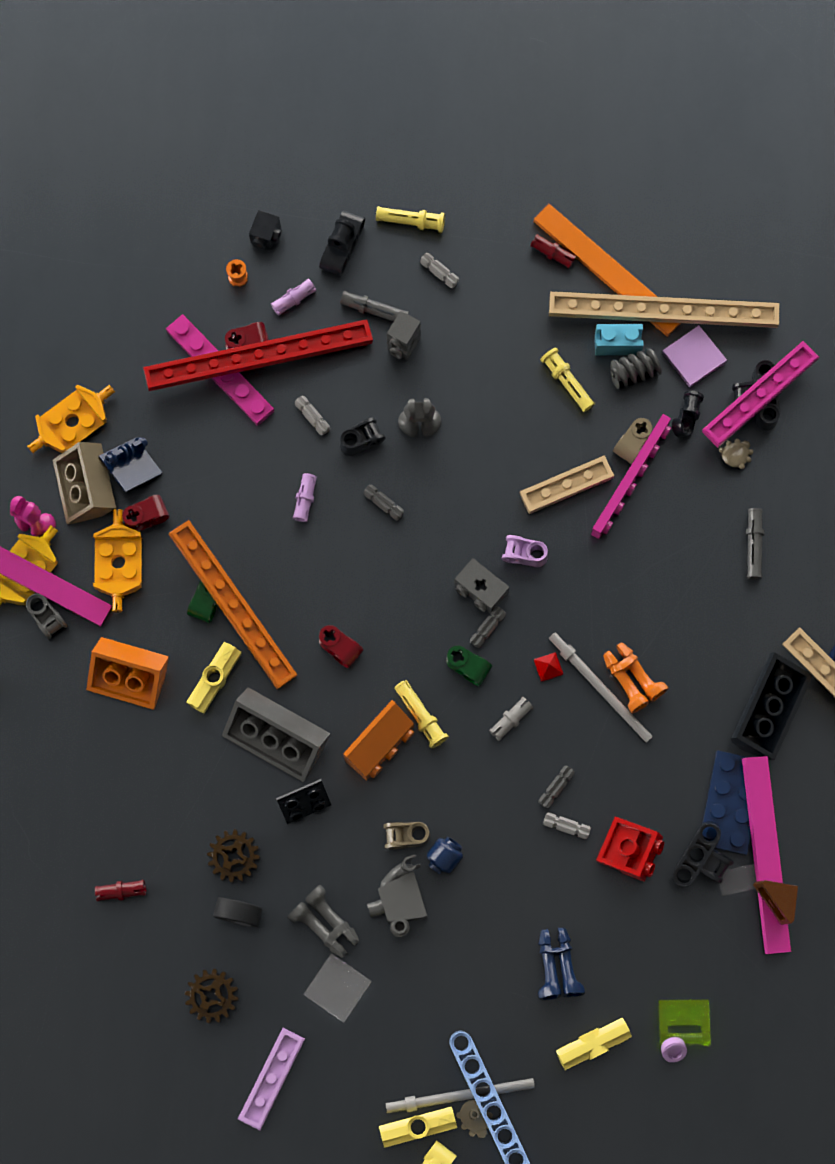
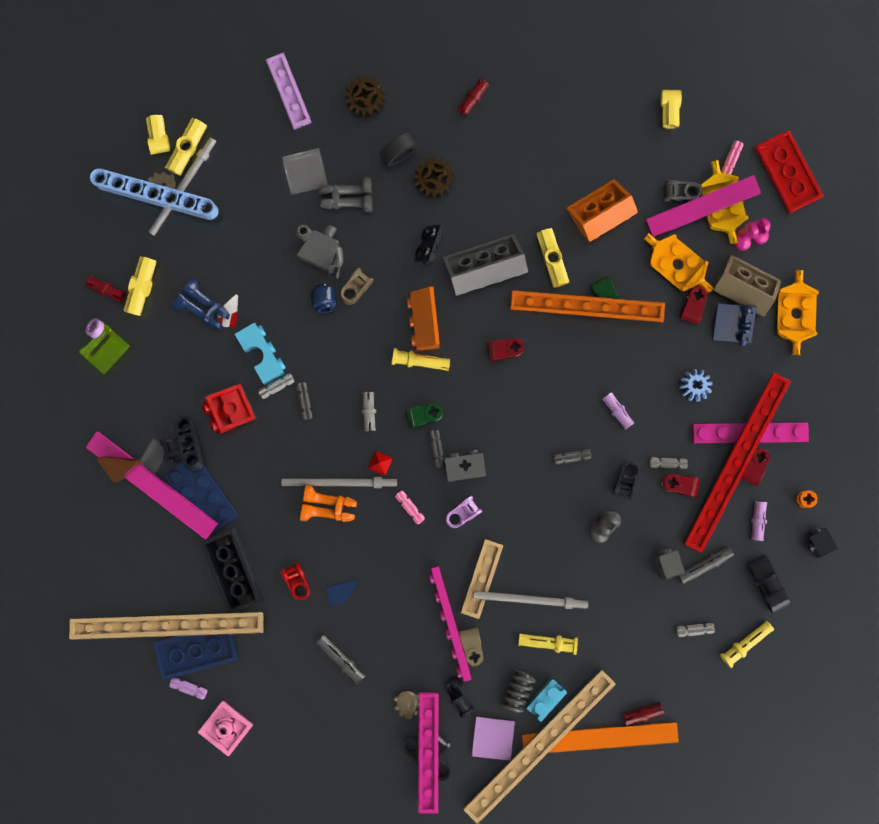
camera: 125 degrees right, 10 degrees up
none -> dark red pin [85,276,125,303]
none -> white sticker [218,294,238,327]
none -> medium azure arch [235,323,286,385]
none -> red piece [280,562,310,600]
none -> dark blue sticker [326,579,359,606]
none -> bright pink axle [395,491,425,524]
none -> light grey bar [473,591,588,609]
none -> dark red piece [661,474,700,497]
none -> light blue gear [679,369,713,402]

